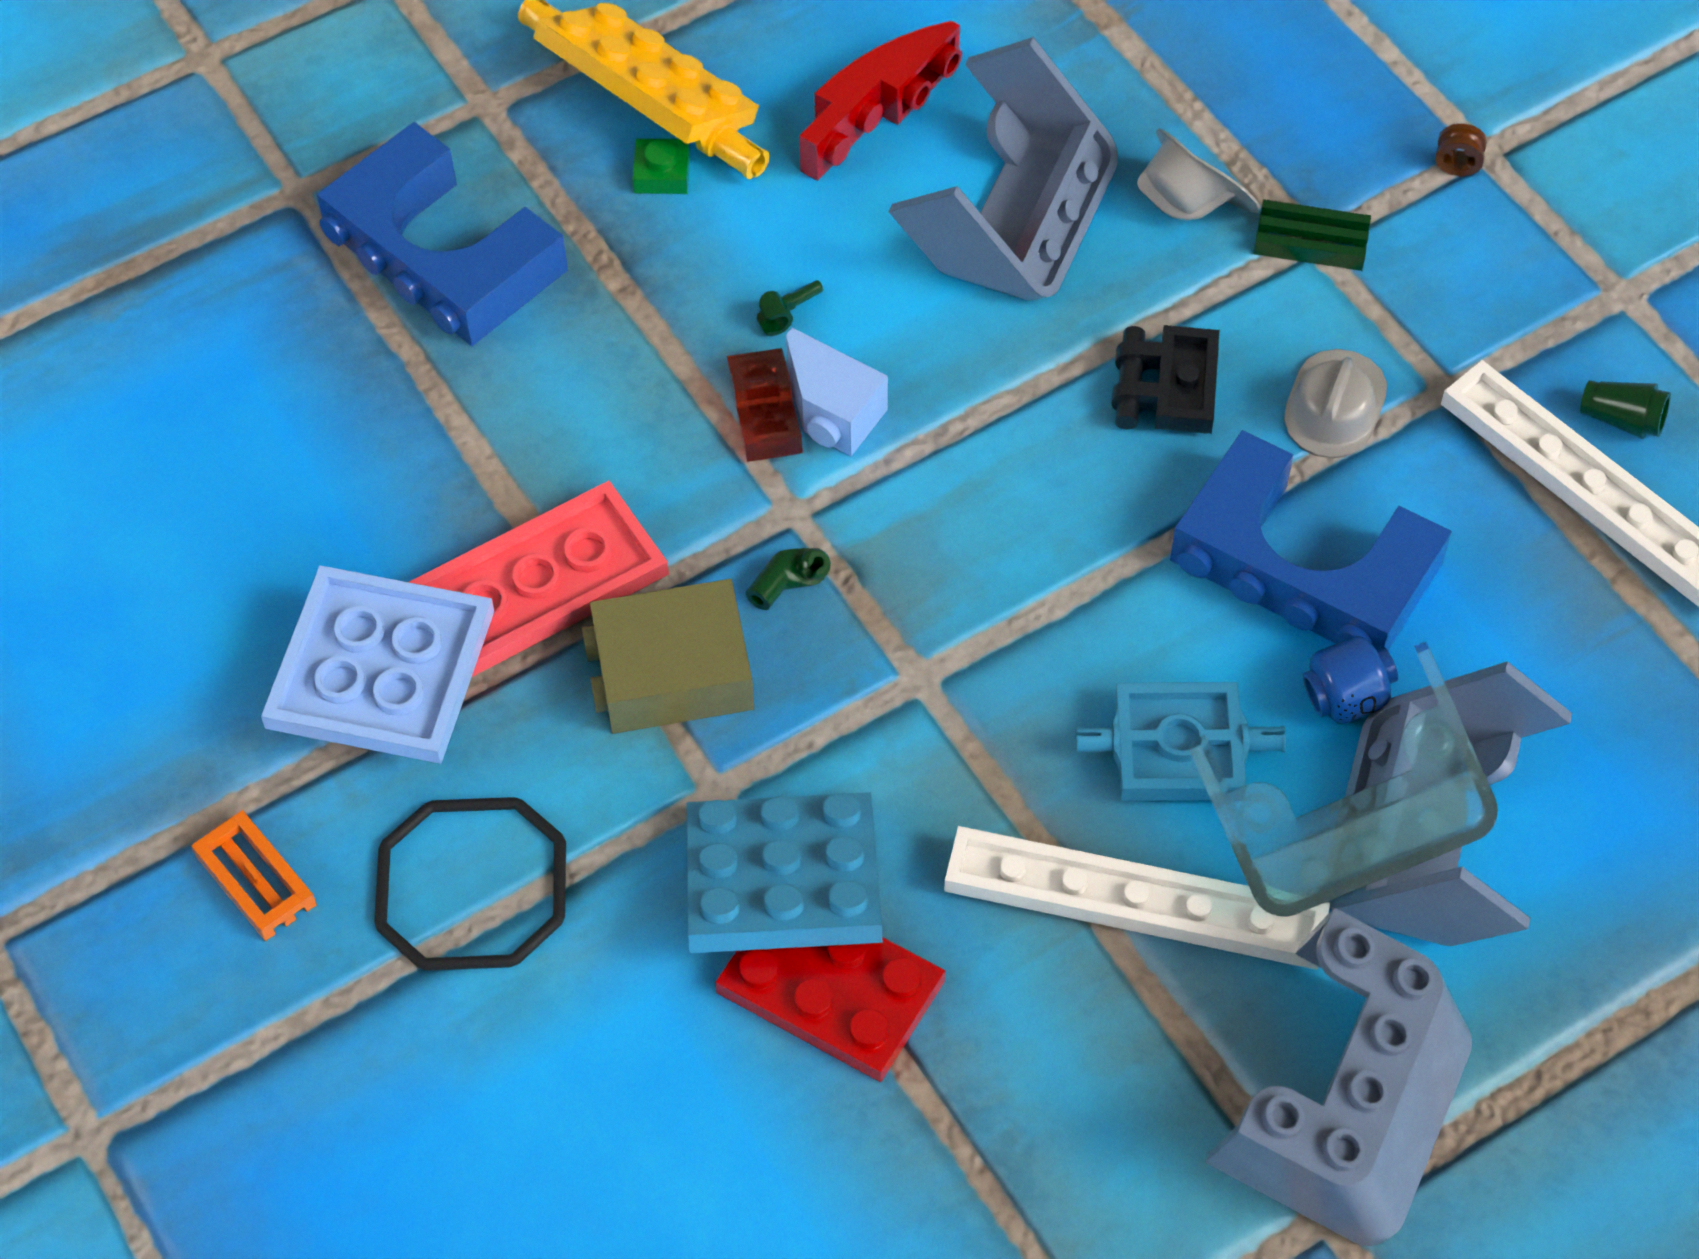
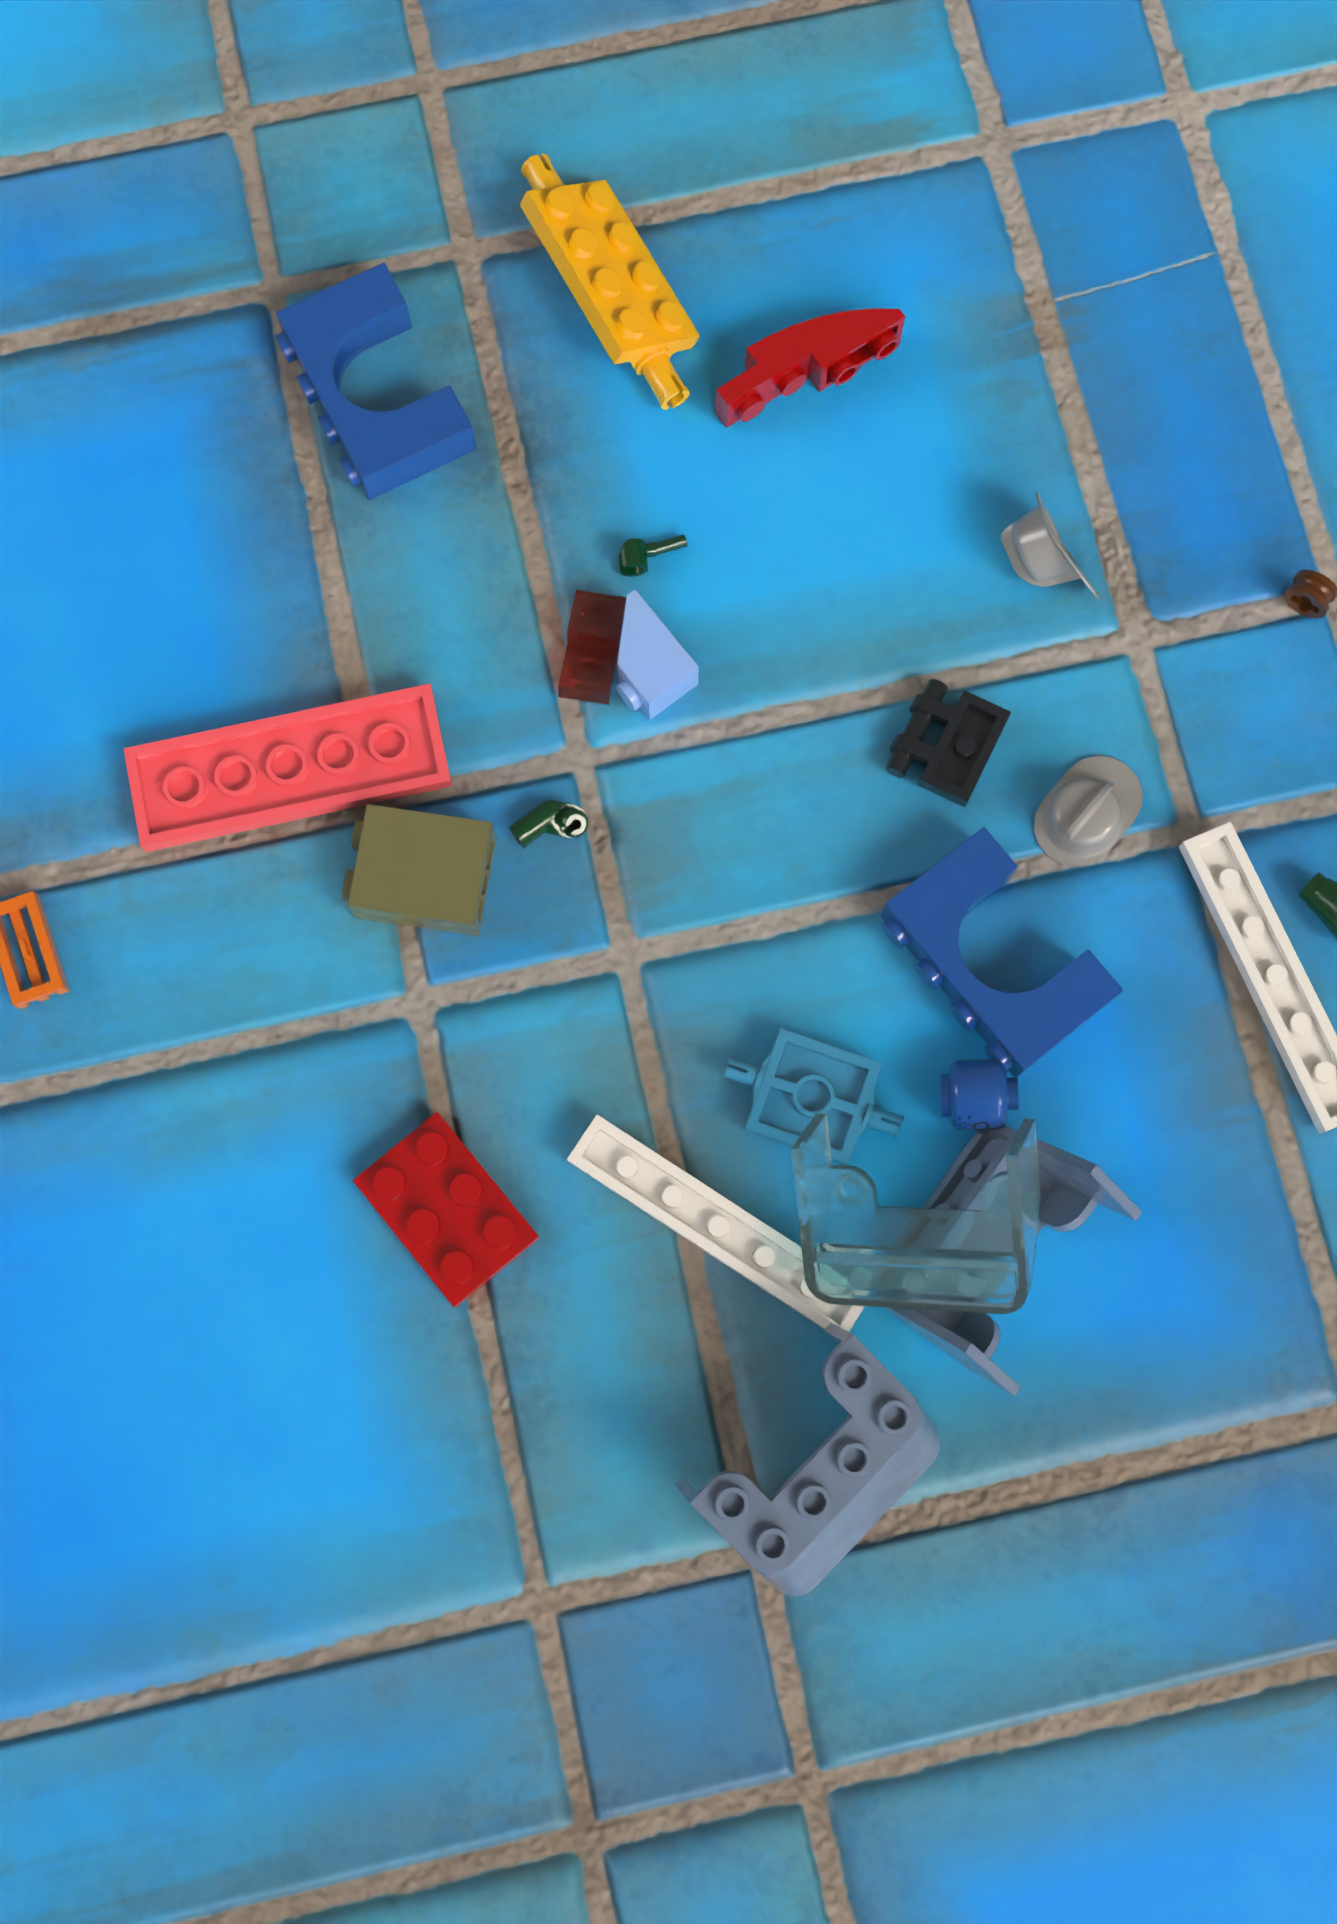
camera: 20 degrees right, 20 degrees up
light blue plate [261,565,494,764] -> none
black piece [374,797,566,971] -> none
green plate [633,139,690,194] -> none
dark azure plate [686,792,883,953] -> none
sand blue windscreen [888,37,1118,301] -> none
dark green tile [1254,199,1371,271] -> none

